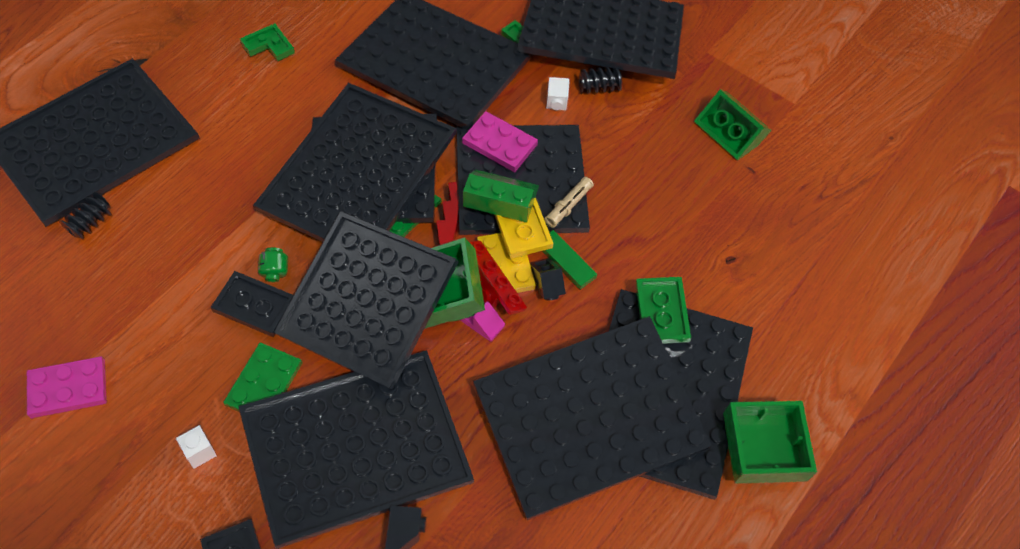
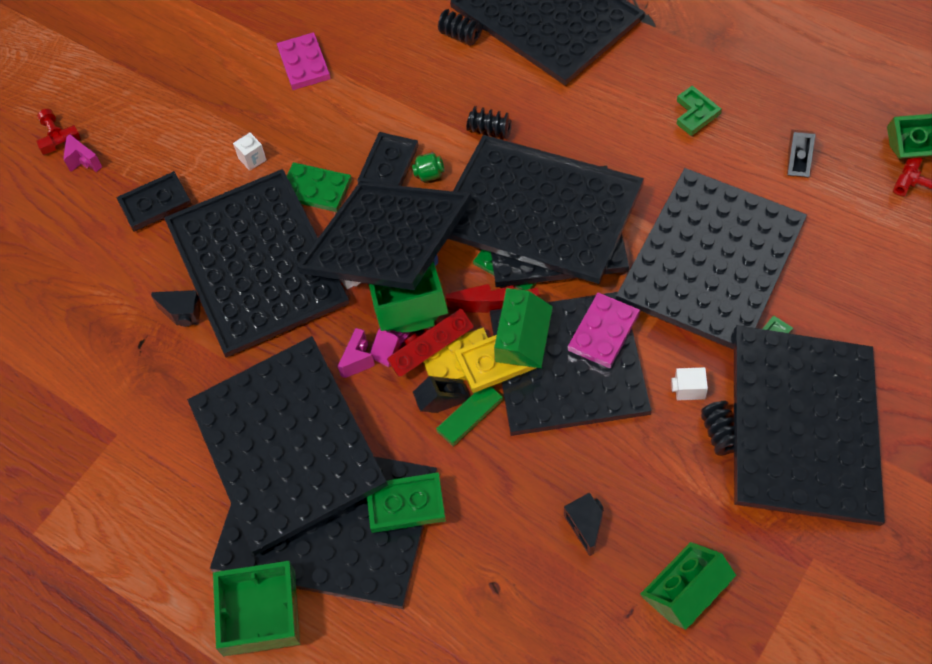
camera: 95 degrees right, 0 degrees up
tan pin [544,177,594,228] -> none
none -> dark pink slope [338,328,375,378]
none -> black piece [466,106,512,140]
none -> black slope [564,492,604,556]

